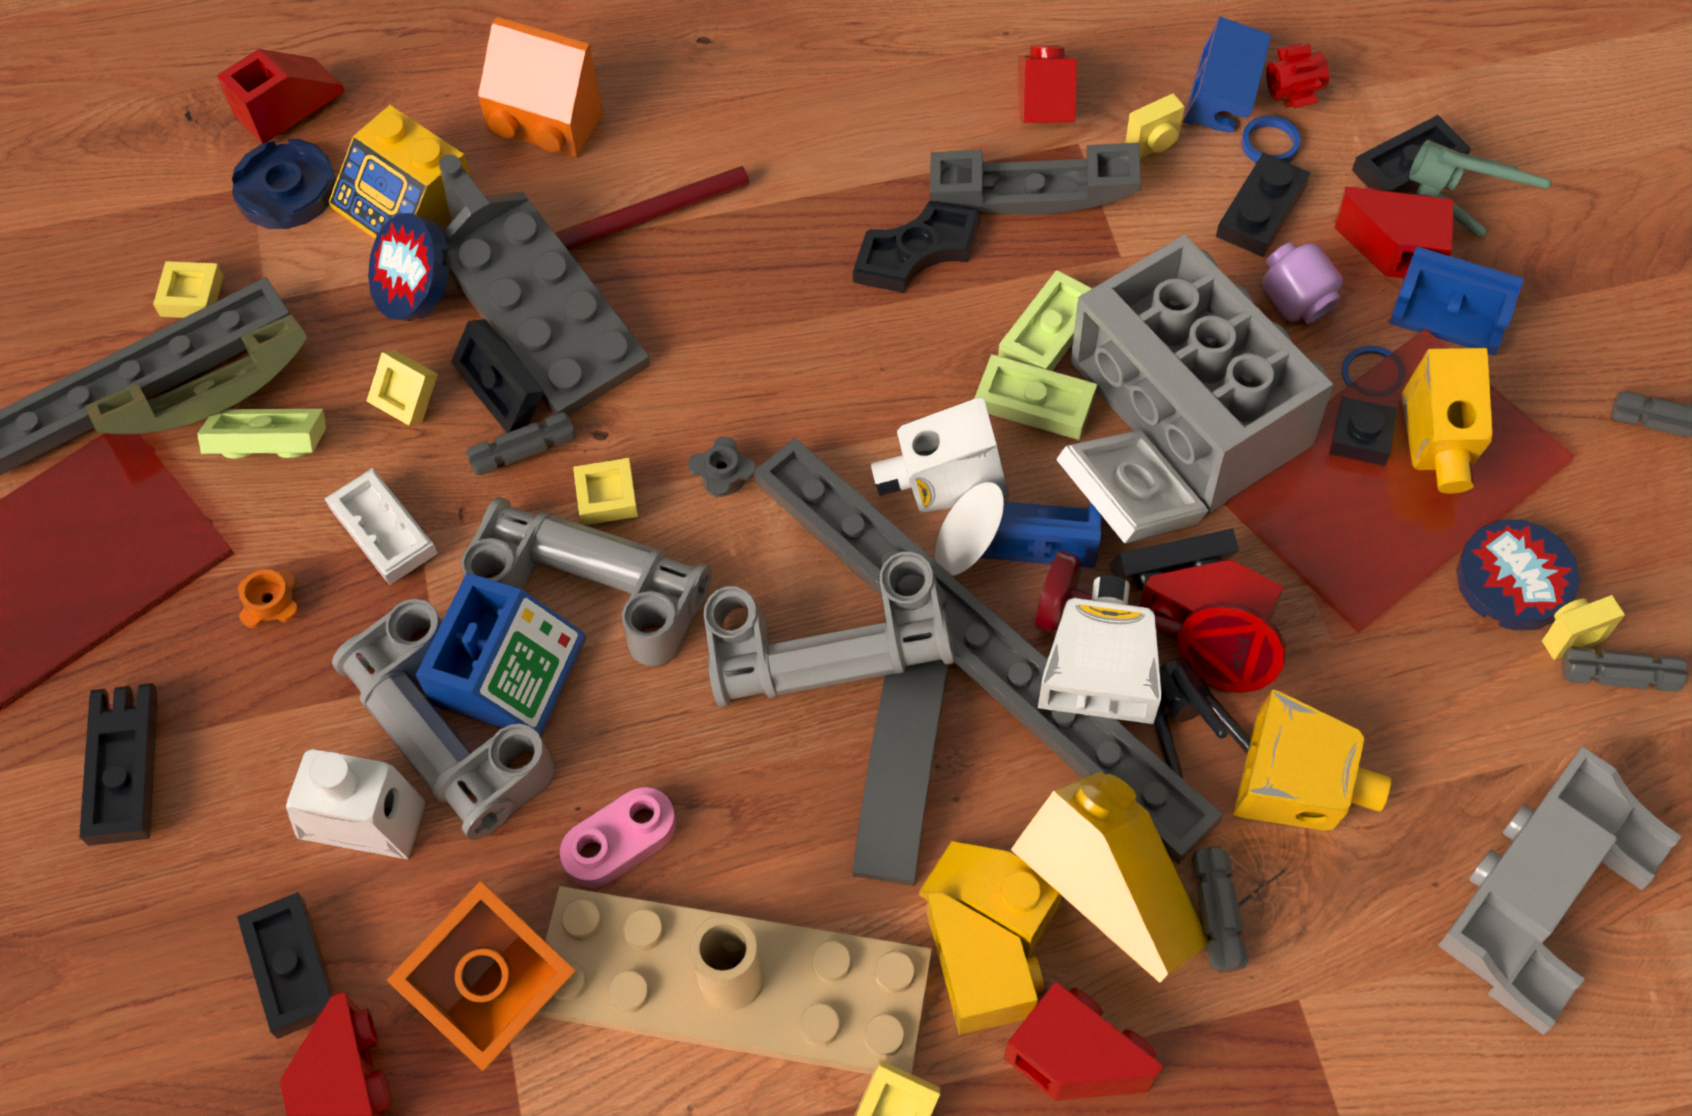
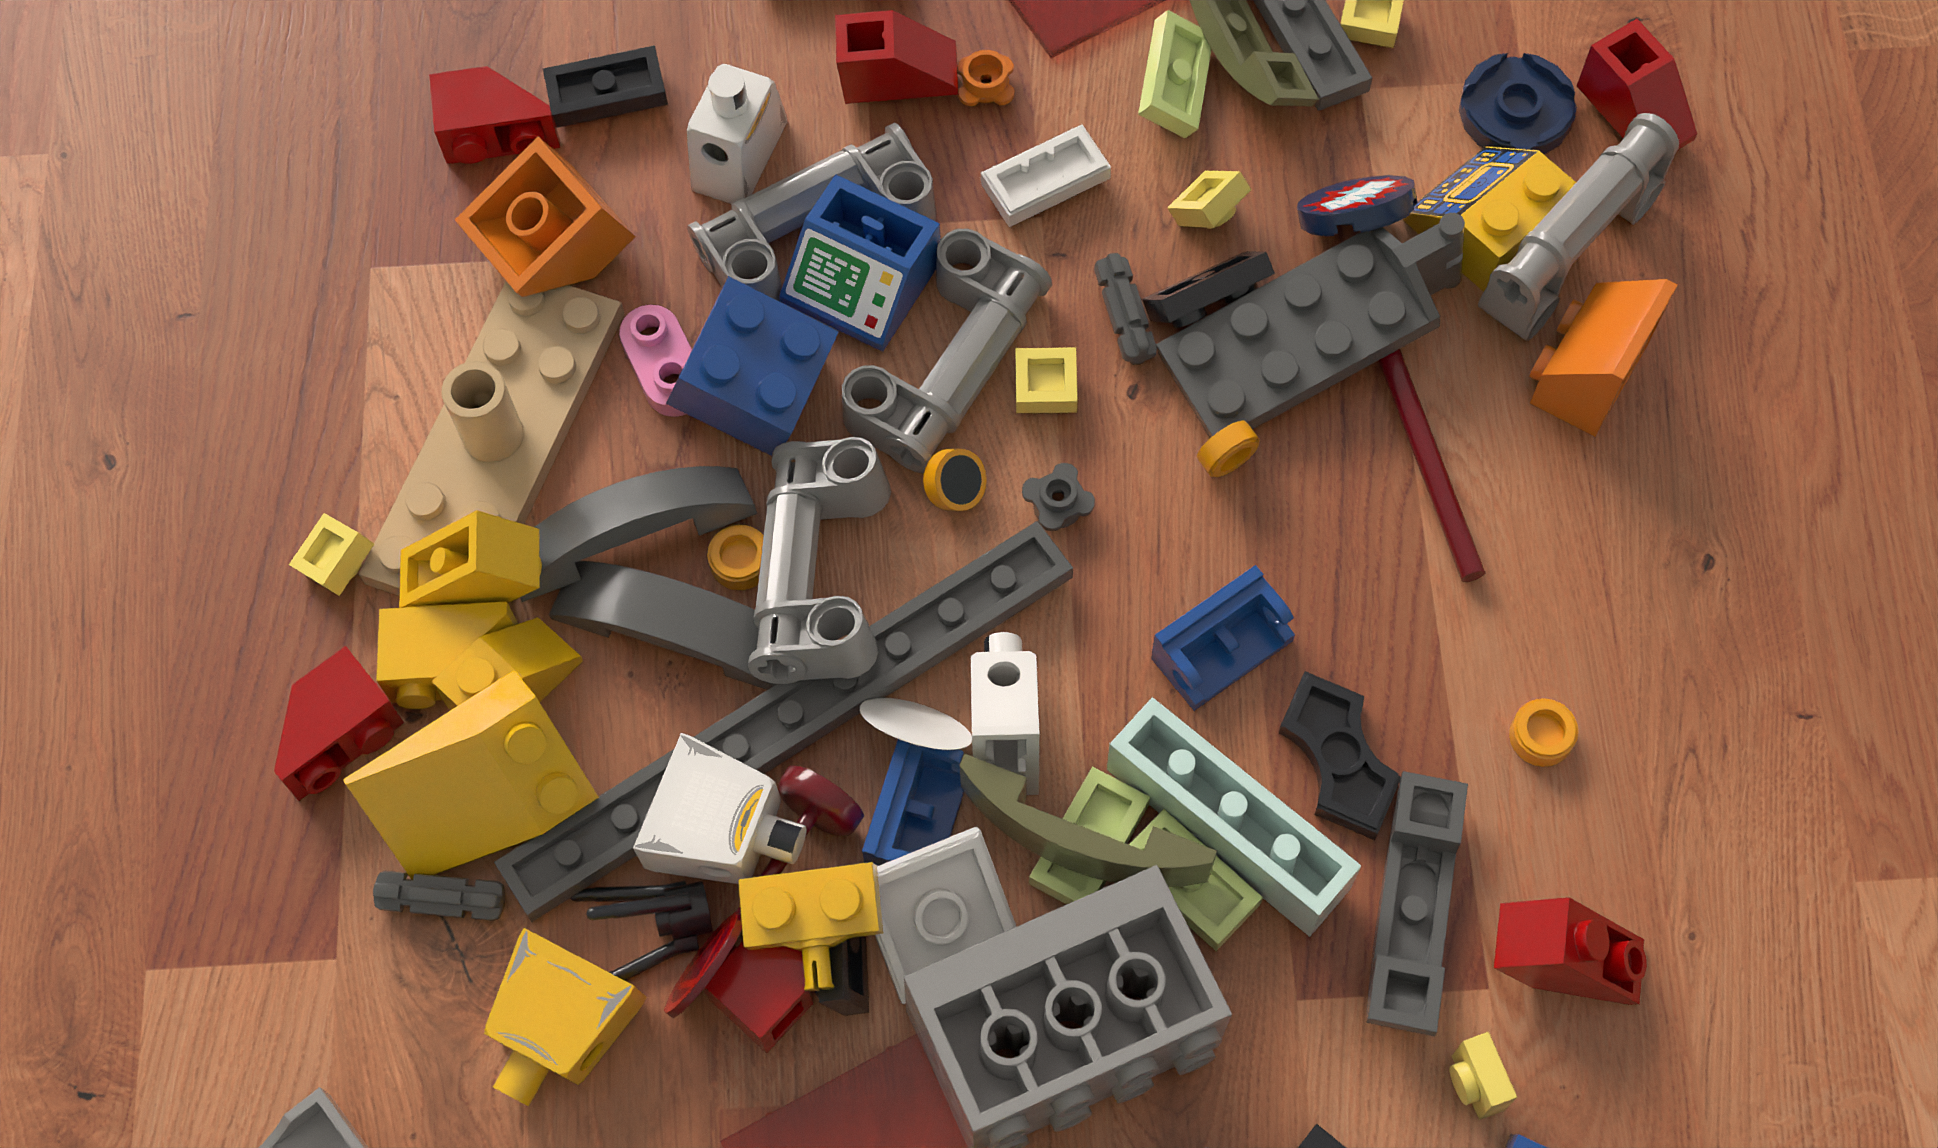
camera: 100 degrees right, 5 degrees up
none -> yellow slope [399,510,542,608]
none -> dark grey slope [520,466,757,602]
none -> blue brick [666,276,839,456]
none -> light orange tile [707,525,764,590]
none -> yellow plate [738,862,884,991]
none -> red slope [835,10,959,104]
none -> tile [923,449,987,511]
none -> olive slope [960,754,1217,887]
none -> light aqua brick [1107,697,1361,937]
none -> blue hinge [1151,565,1295,711]
none -> light orange tile [1197,421,1260,477]
none -> light grey piece [1478,113,1679,341]
none -> light orange tile [1509,698,1578,767]

